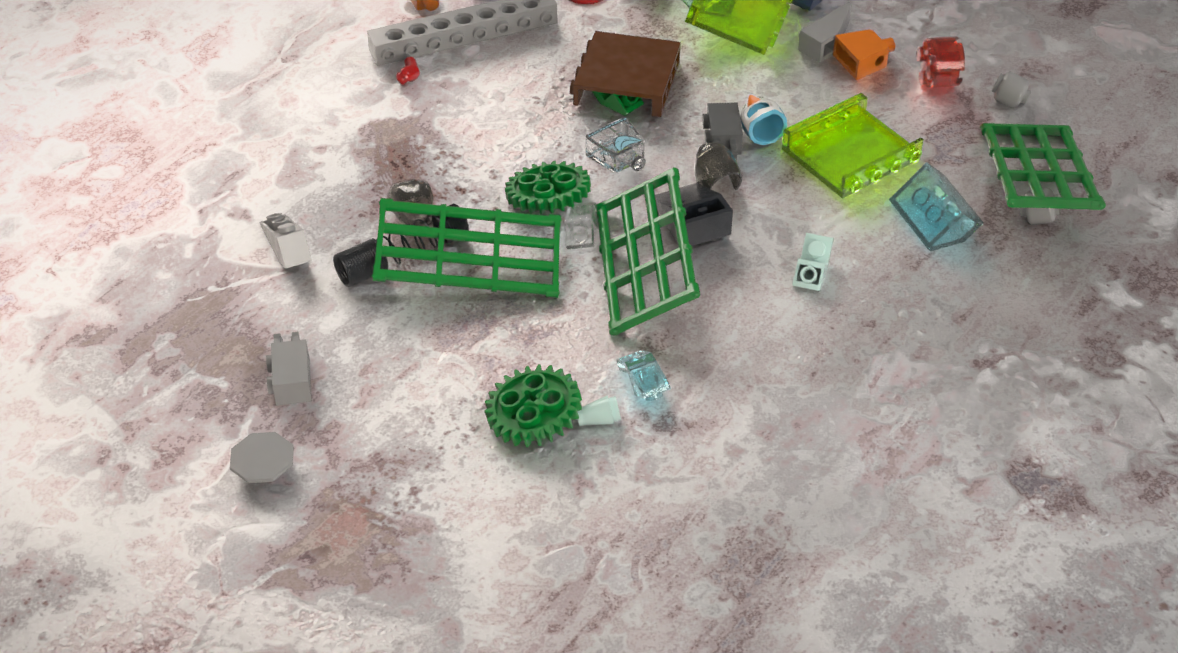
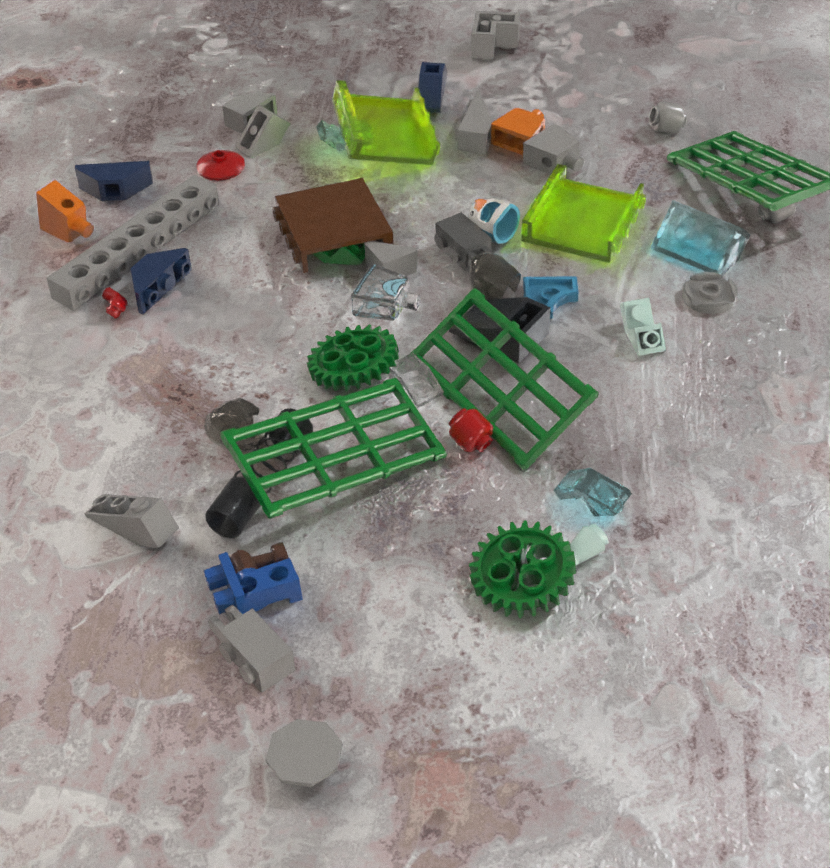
camera: 30 degrees left, 0 degrees up
clear red brick [916,36,965,88] -> none
none -> dark blue slope [130,248,192,315]
none -> blue hips [204,542,303,614]
none -> light grey slope [365,241,418,283]
none -> red head [449,408,493,453]
none -> light grey torso [523,124,584,175]
none -> dark azure tile [523,276,579,319]
none -> light grey tile [682,272,738,314]

